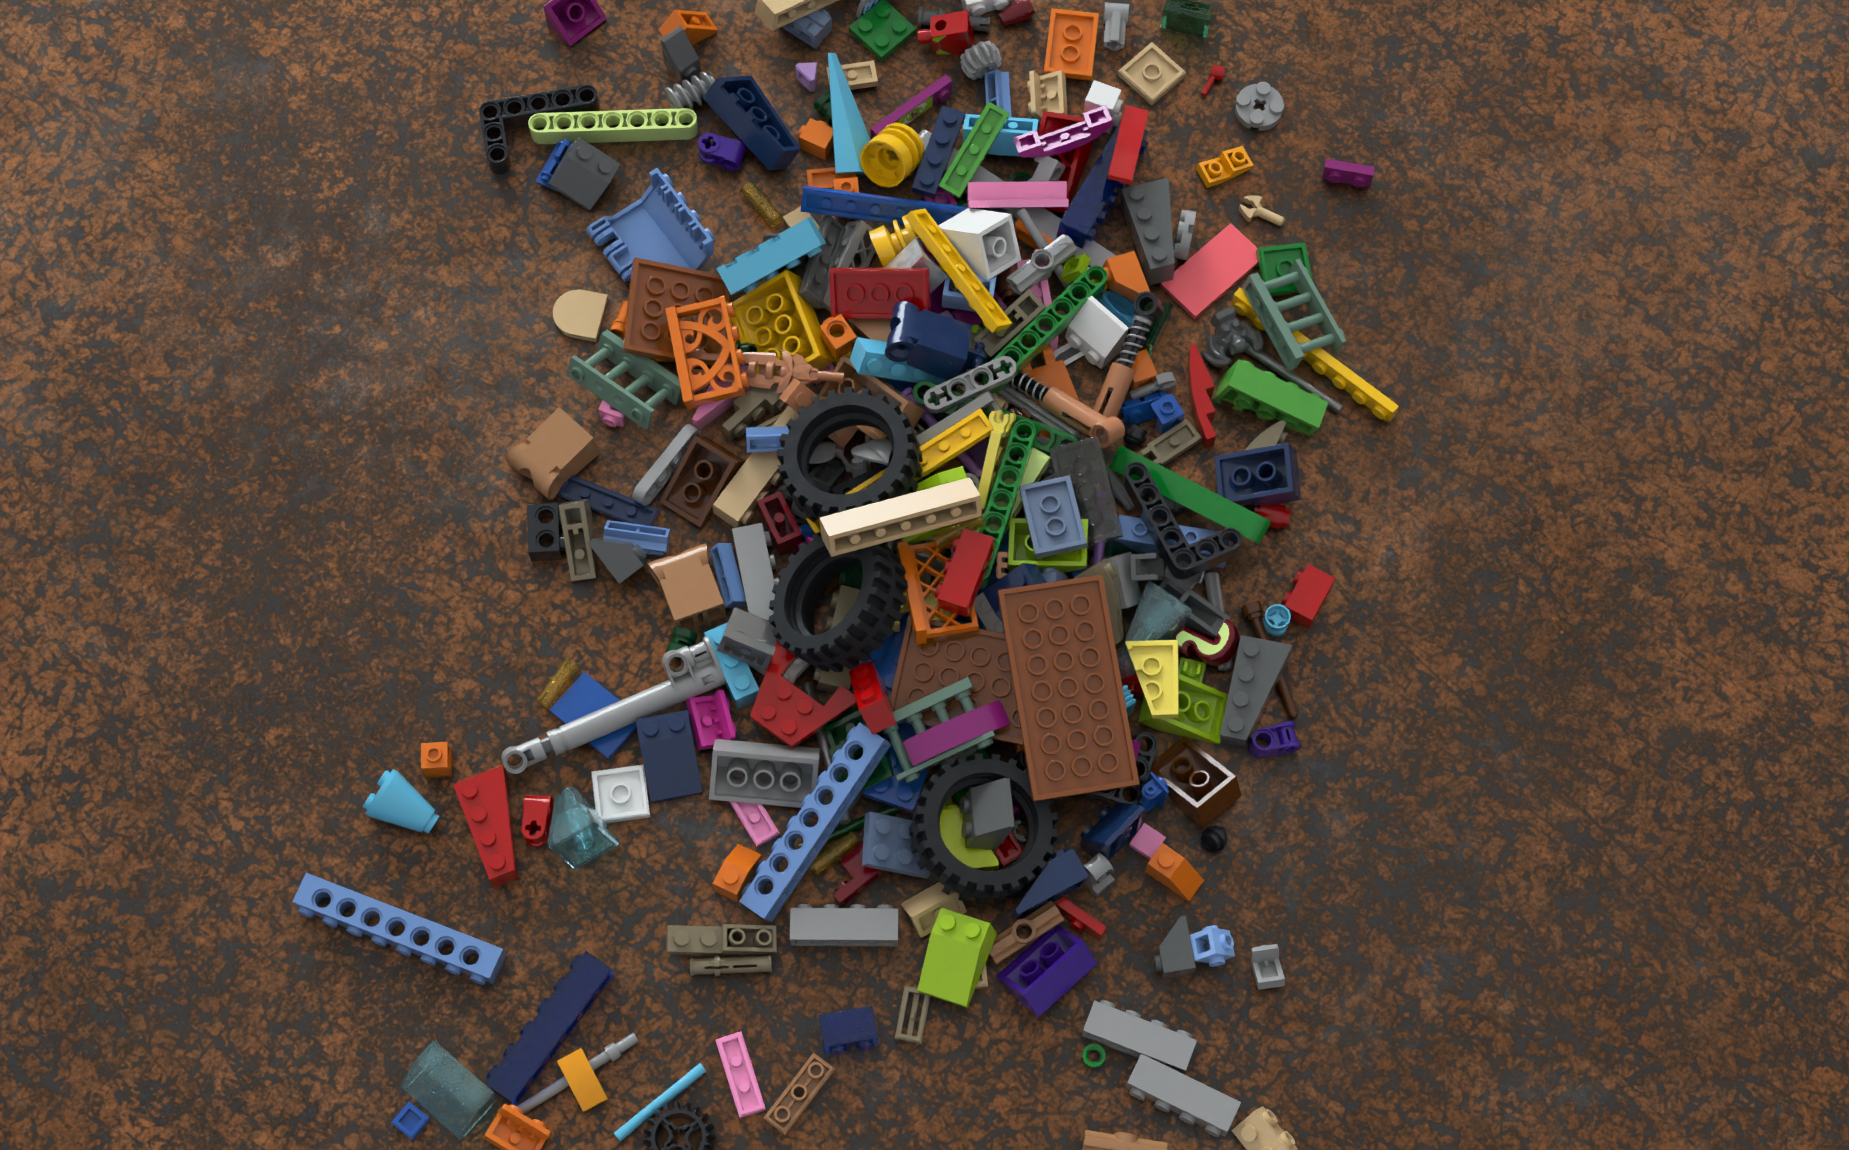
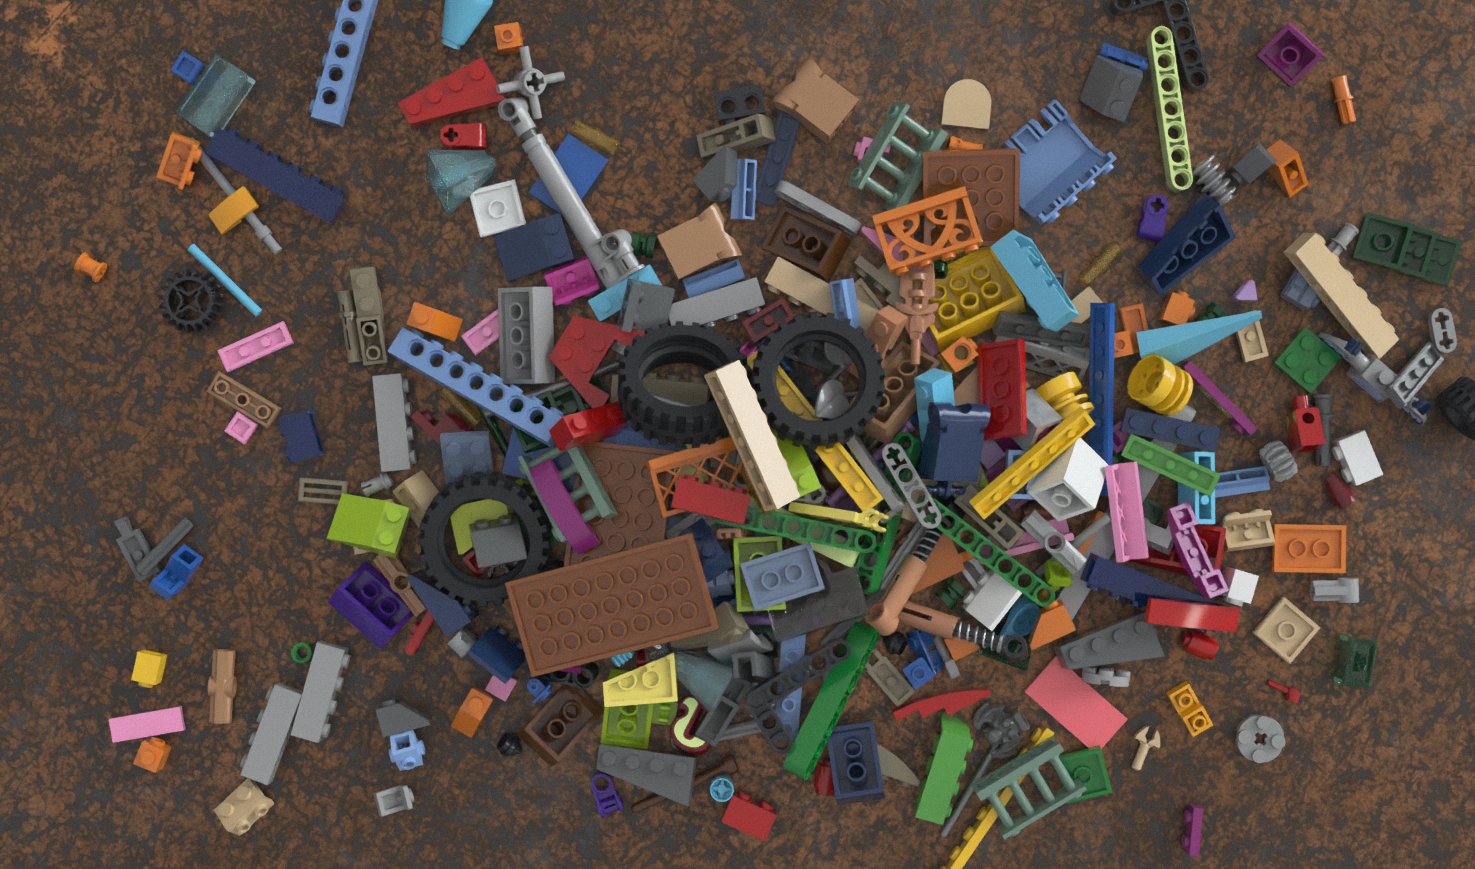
camera: 90 degrees right, 20 degrees up
none -> bright pink tile [224,411,259,444]
none -> light grey pin [361,472,394,497]
none -> light grey bar [496,46,565,119]
none -> dark green wheel [935,577,968,610]
none -> red brick [1181,629,1219,660]

